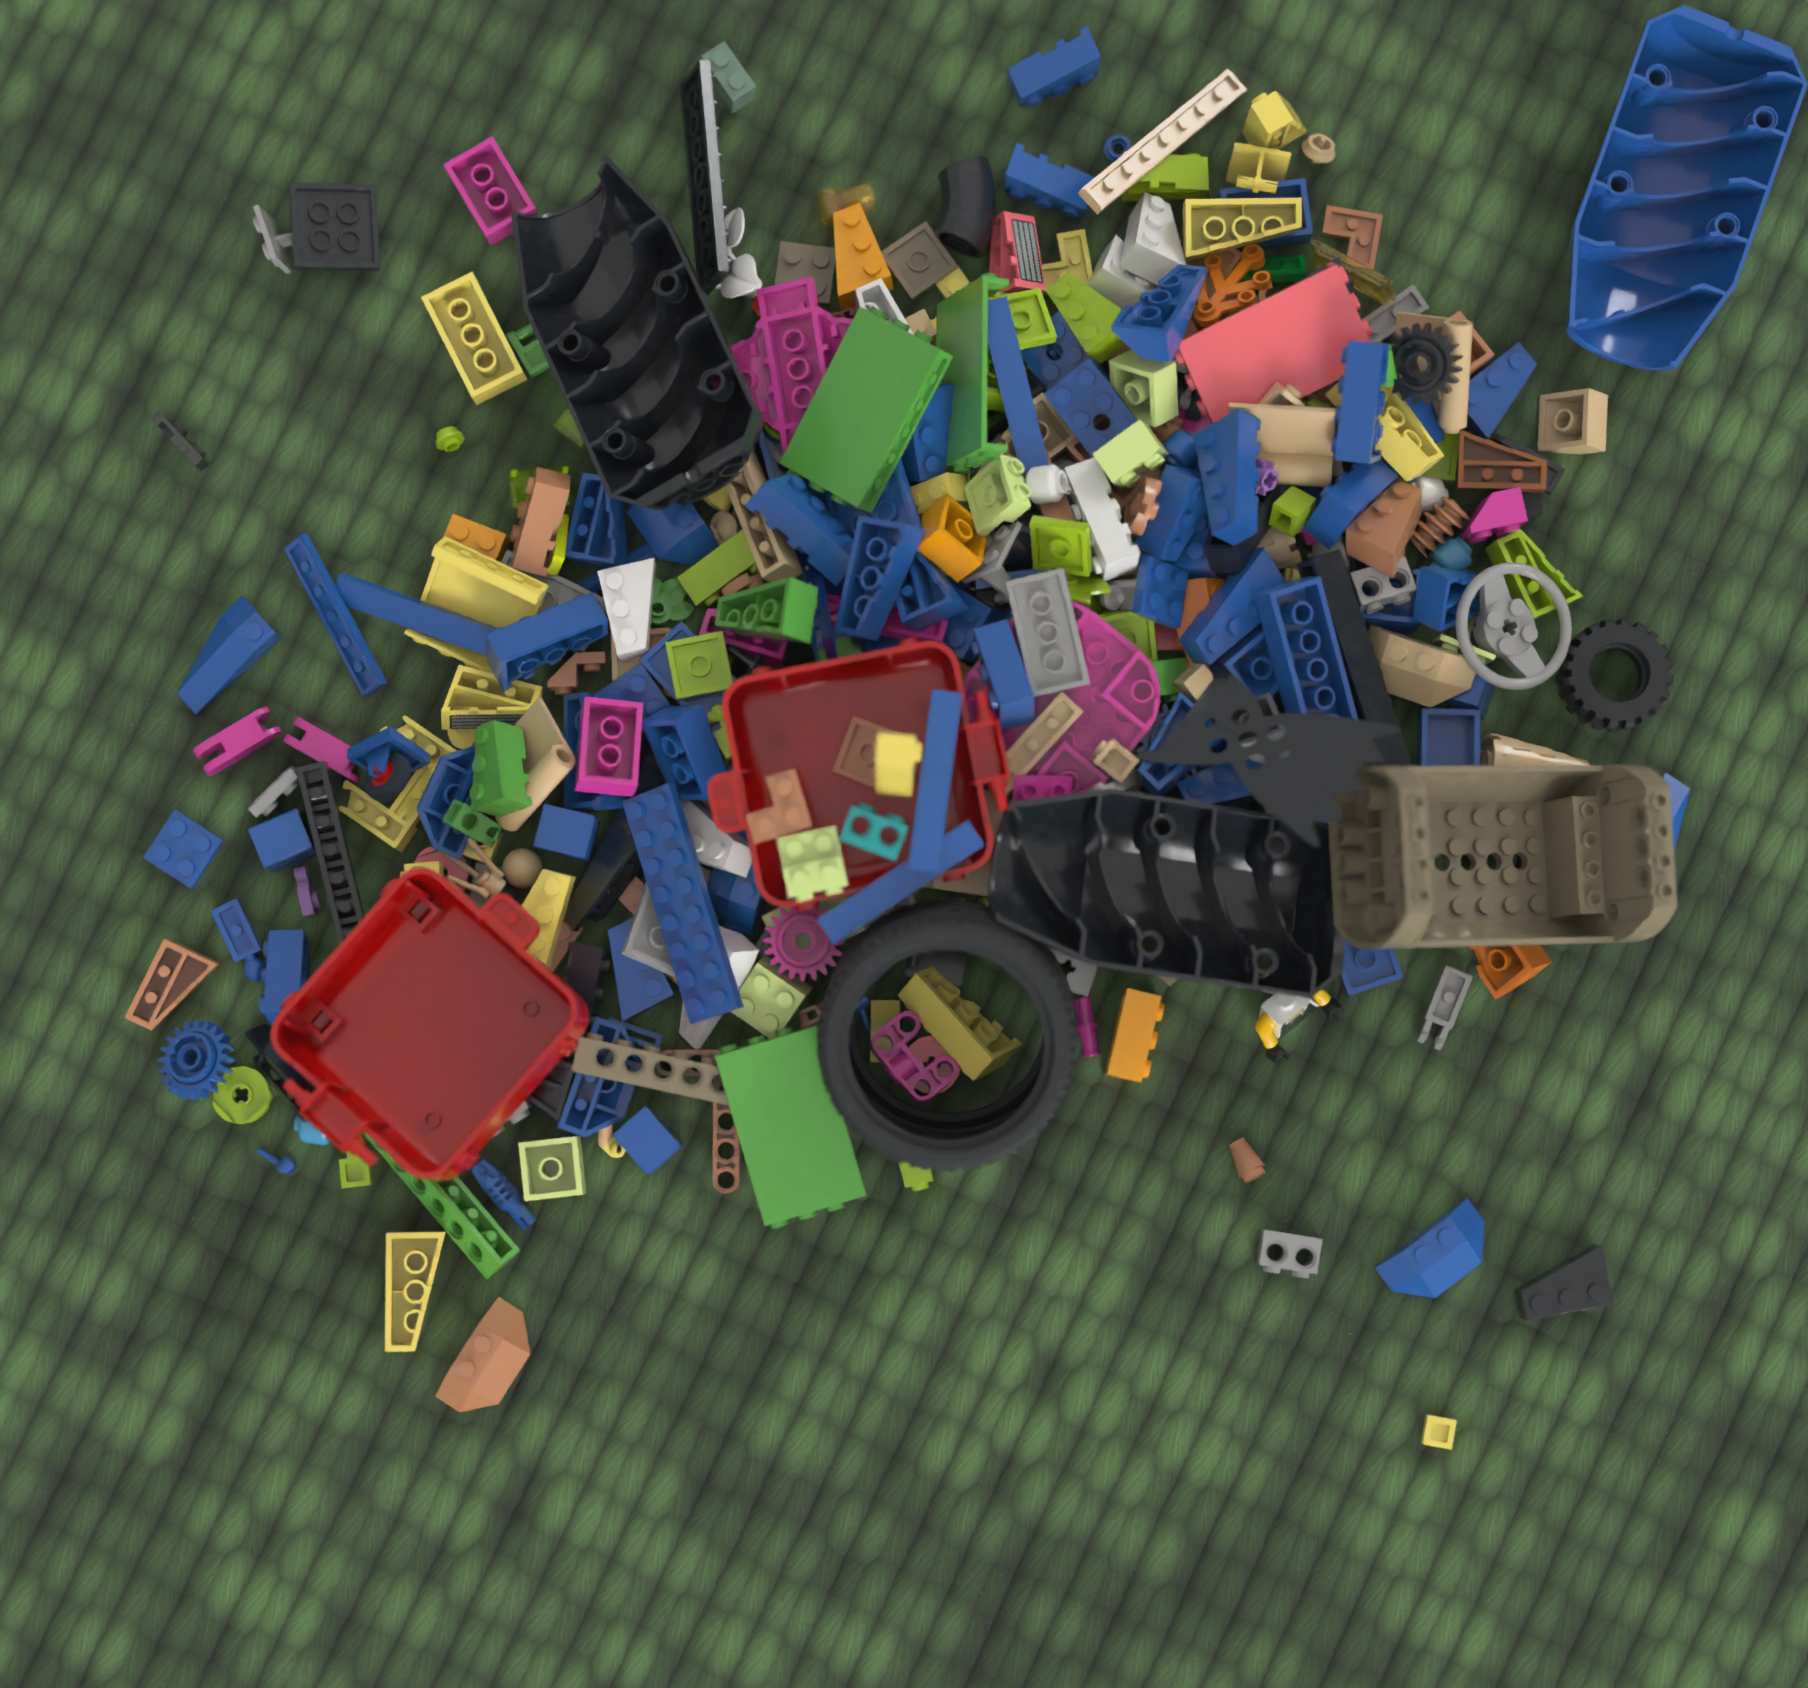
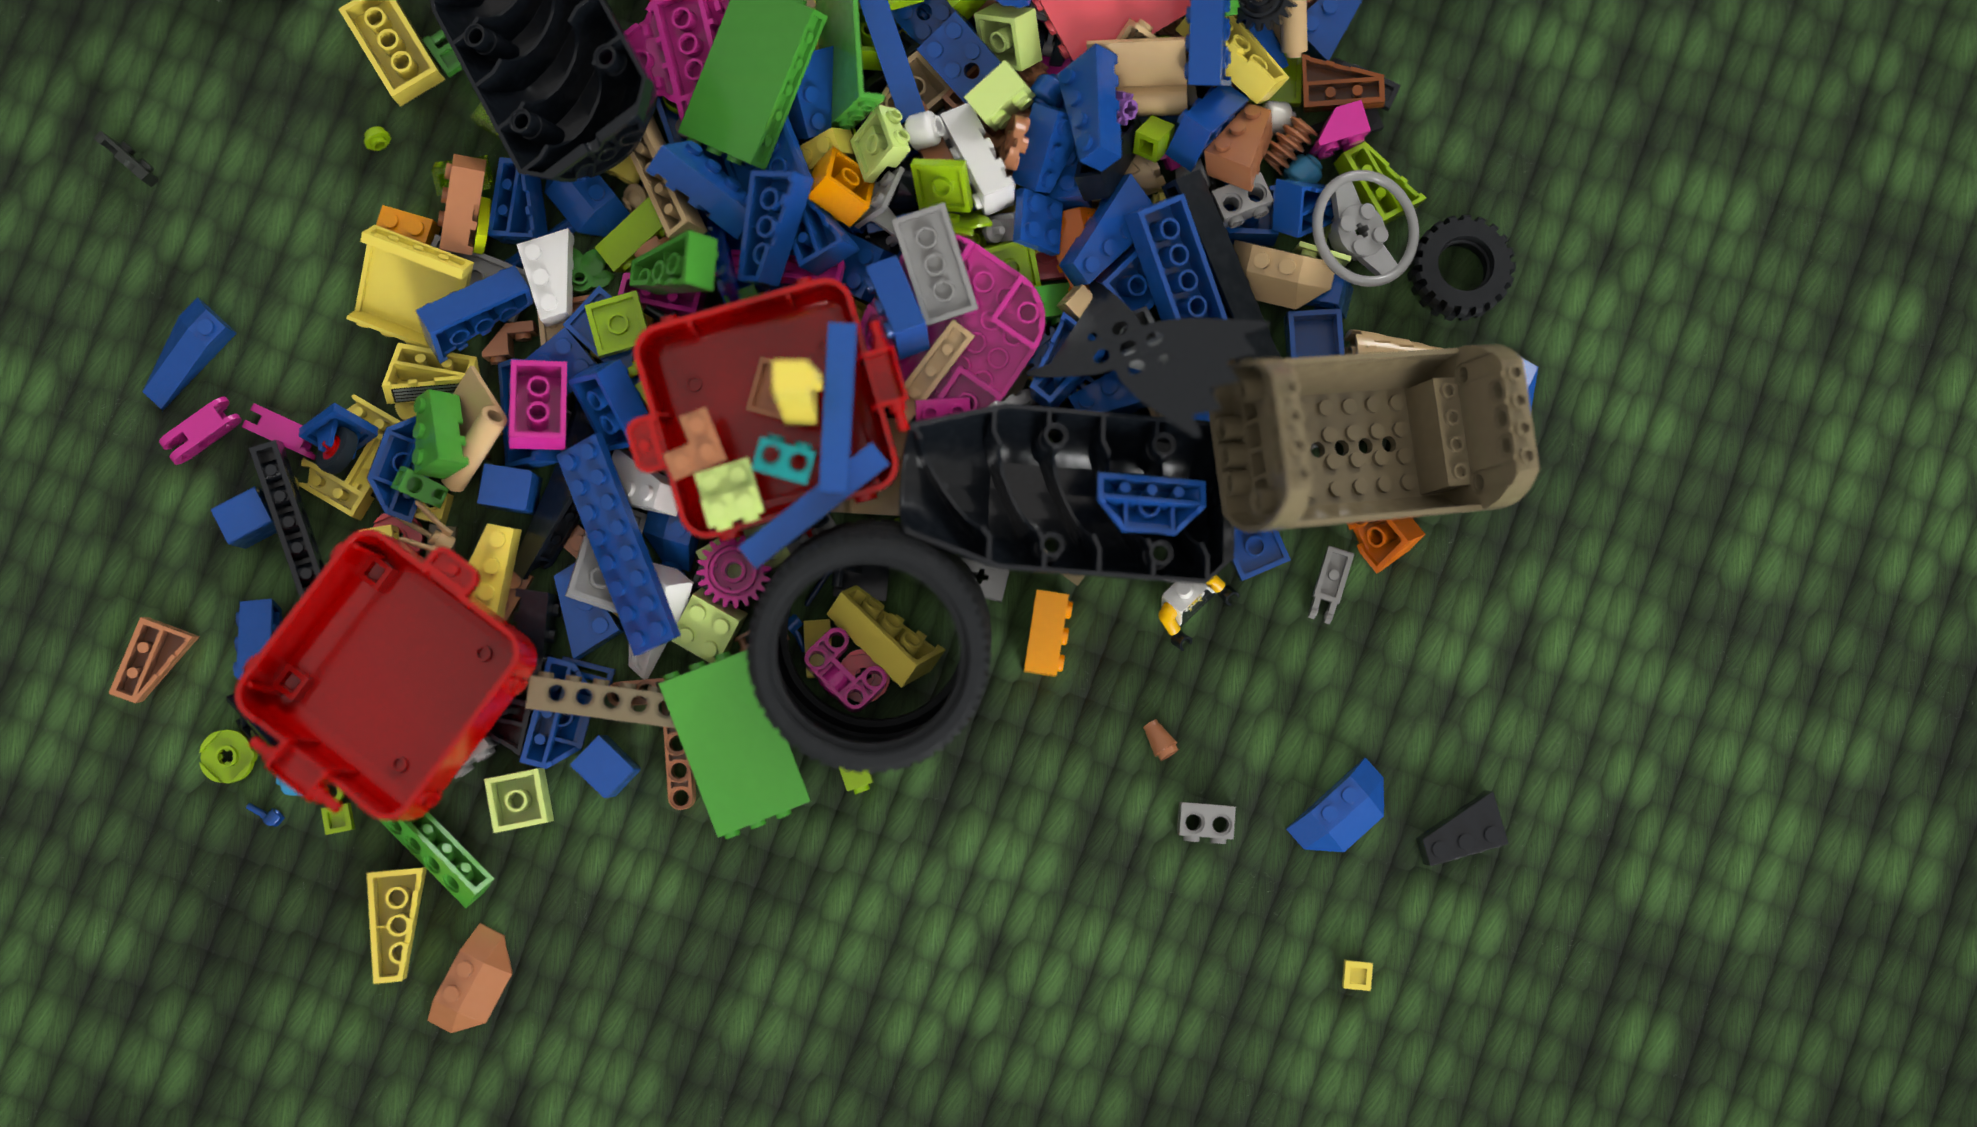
camera: 10 degrees left, 0 degrees up
blue plate [143,809,225,889] -> none
blue gear [157,1019,235,1101] -> none
blue plate [211,898,266,981] -> none
light grey plate [248,764,299,818] -> none
blue tile [284,534,387,698] -> none
medium lavender plate [293,866,322,918] -> none
blue tile [336,573,497,656] -> none
blue hinge [471,1158,537,1231] -> none
tan piece [502,848,542,888] -> none
arm [598,1125,626,1158] -> none
dark pink pin [1073,997,1101,1058] -> none
tan bracket [1092,738,1140,784] -> none
tan slope [1537,388,1608,454] -> none
none -> blue wedge [1097,472,1206,536]

